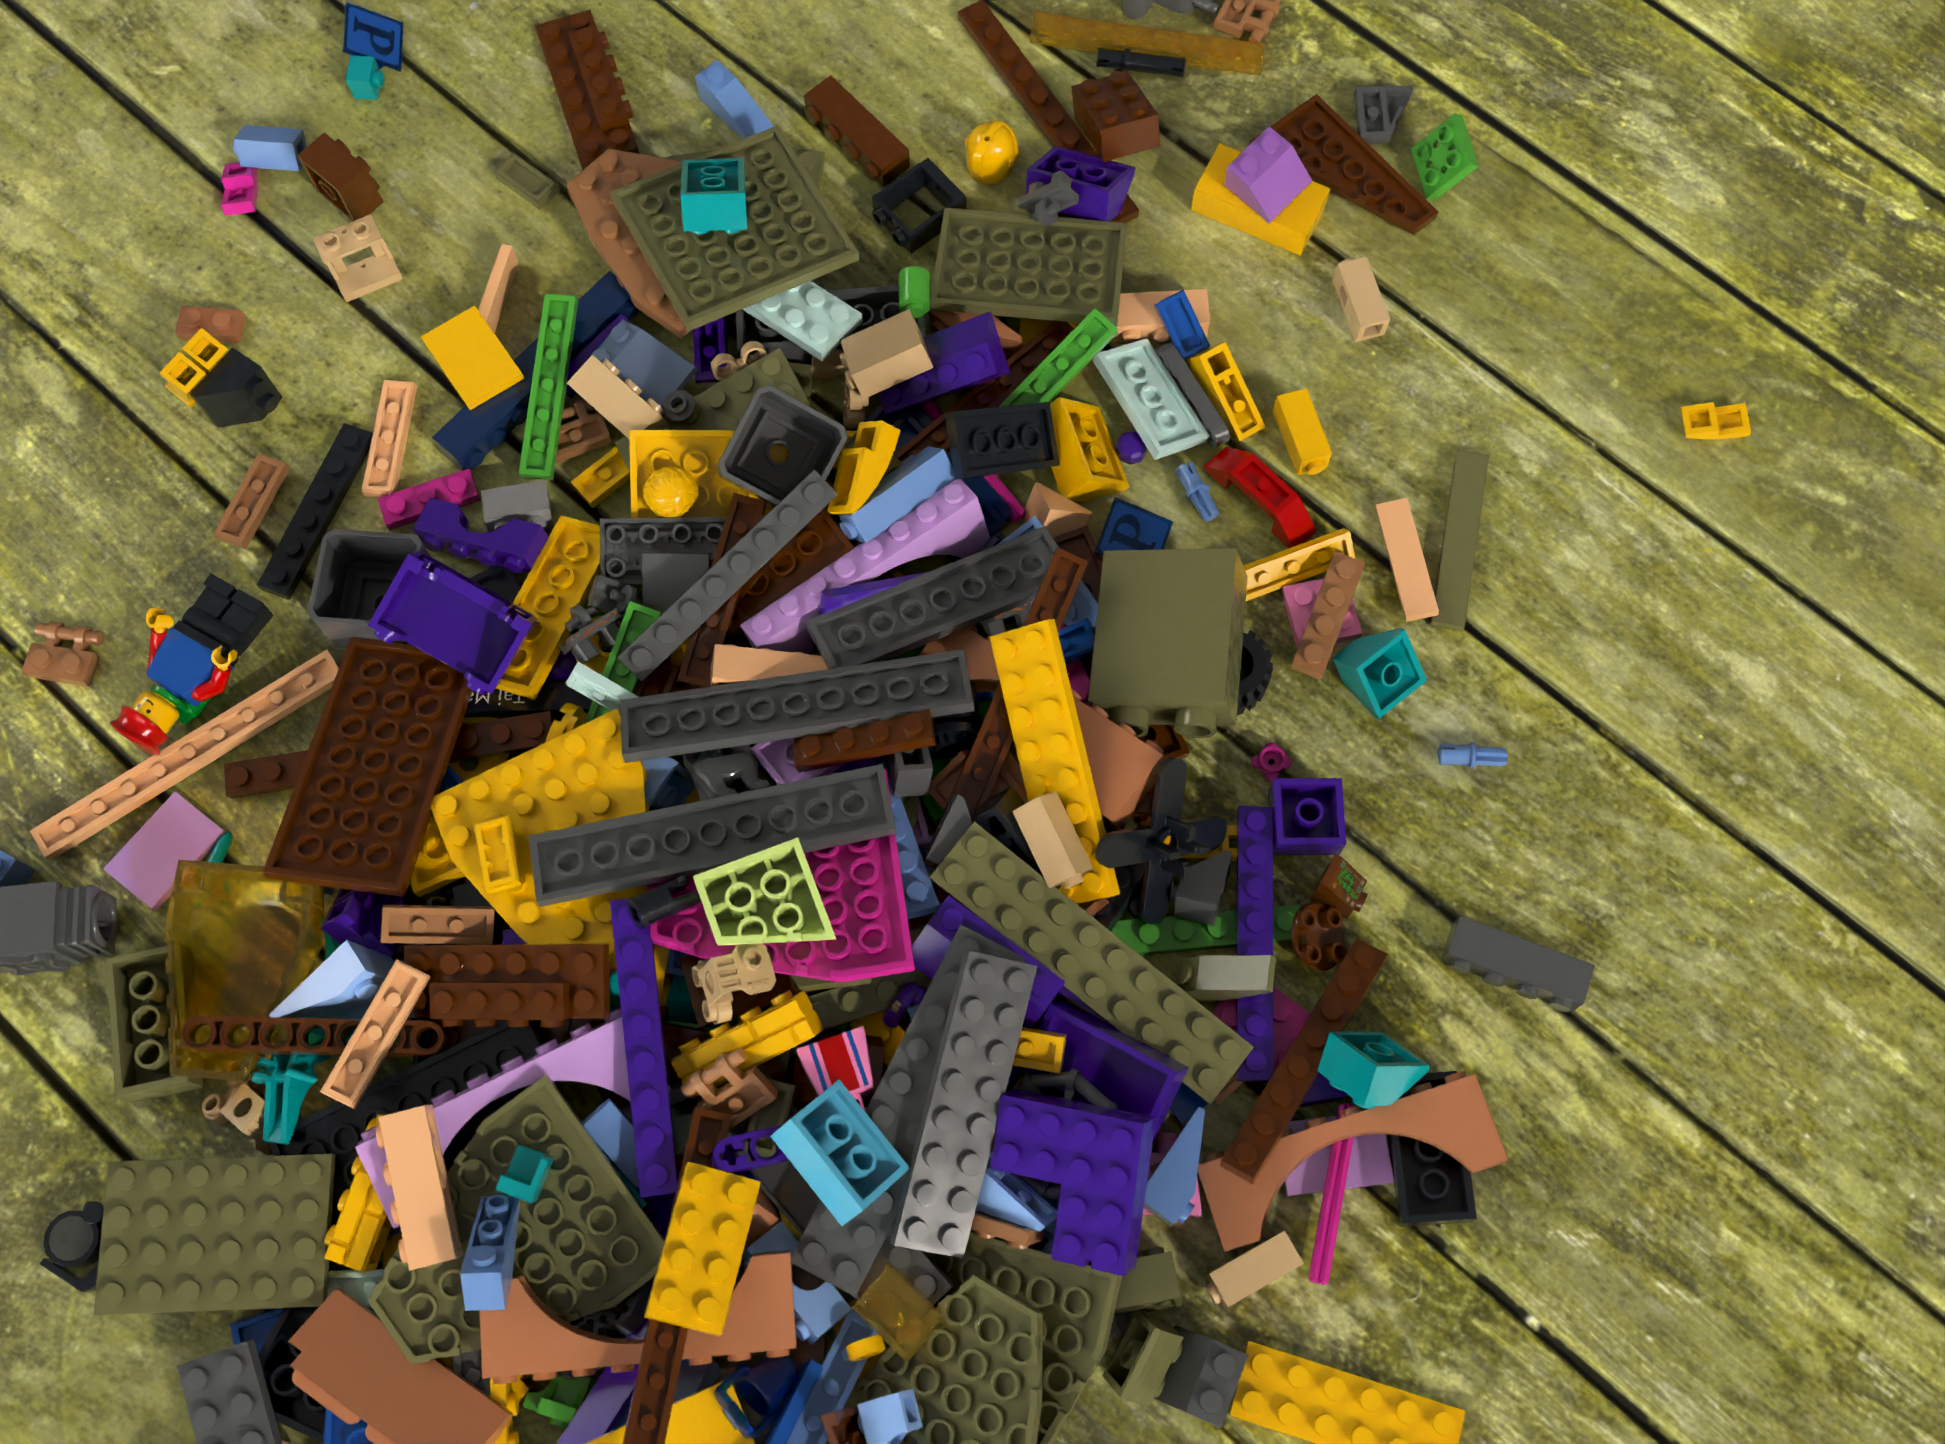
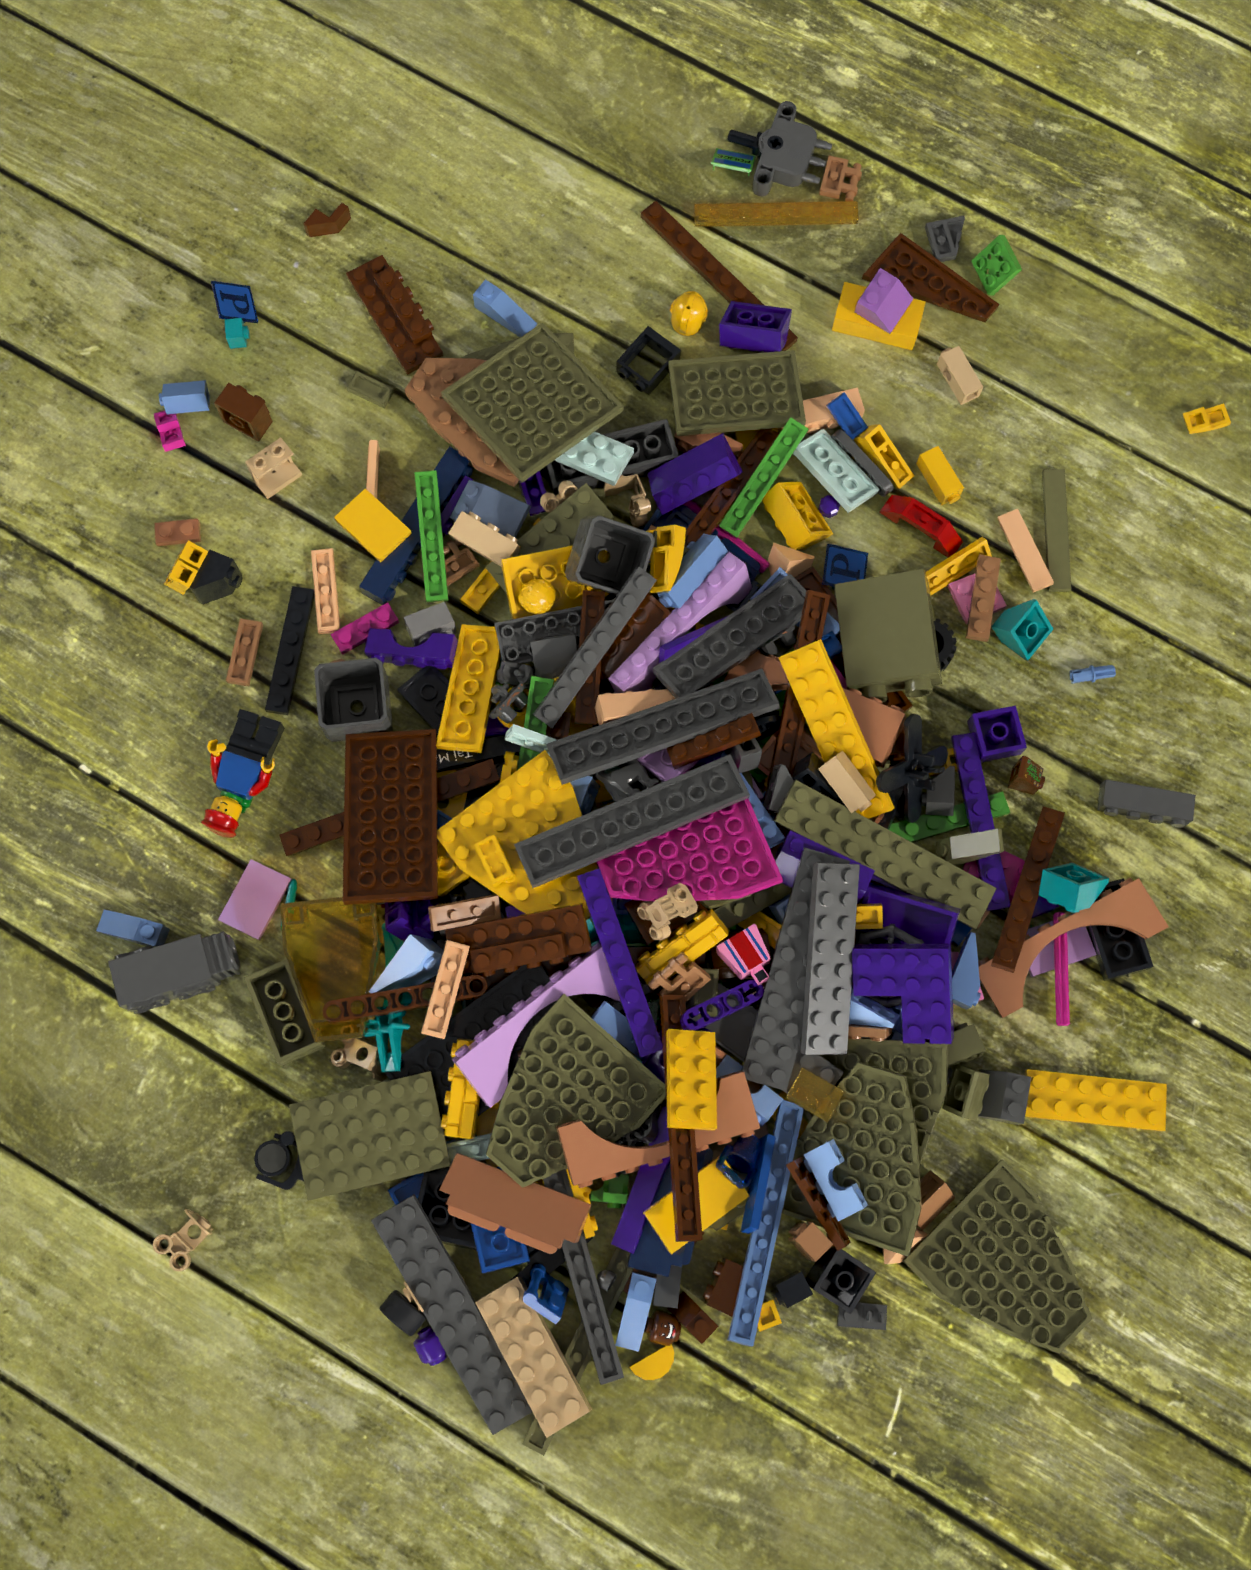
camera: 15 degrees left, 5 degrees up
medium nougat plate [21,621,104,687] -> none
light nougat plate [30,649,339,861] -> none
dark purple windscreen [367,551,537,695] -> none
light nougat brick [376,1105,463,1271] -> none
medium blue slope [460,1194,520,1311] -> none
teal panel [495,1145,555,1203] -> none
black hinge [627,875,701,930] -> none
dark grey plate [664,390,696,422] -> none
teal slope [680,158,747,235] -> none
yellowish green wedge [693,838,836,946] -> none
medium azure slope [771,1080,910,1226] -> none
reddish brown brick [804,75,910,187] -> none
tan brick [839,309,933,399] -> none
yellow tile [846,1335,885,1362] -> none
dark purple arm [883,982,927,1028] -> none
bright green brick [899,266,930,318] -> none
black plate [945,402,1060,480] -> none
dark grey hips [1017,171,1079,226] -> none
reddish brown brick [1071,71,1160,162] -> none
black pin [1096,48,1186,77] -> none
medium blue axle [1175,462,1219,522] -> none
tan brick [1204,1231,1304,1309] -> none
dark pink plate [1251,743,1292,782] -> none
reddish brown dish [1291,902,1347,971] -> none

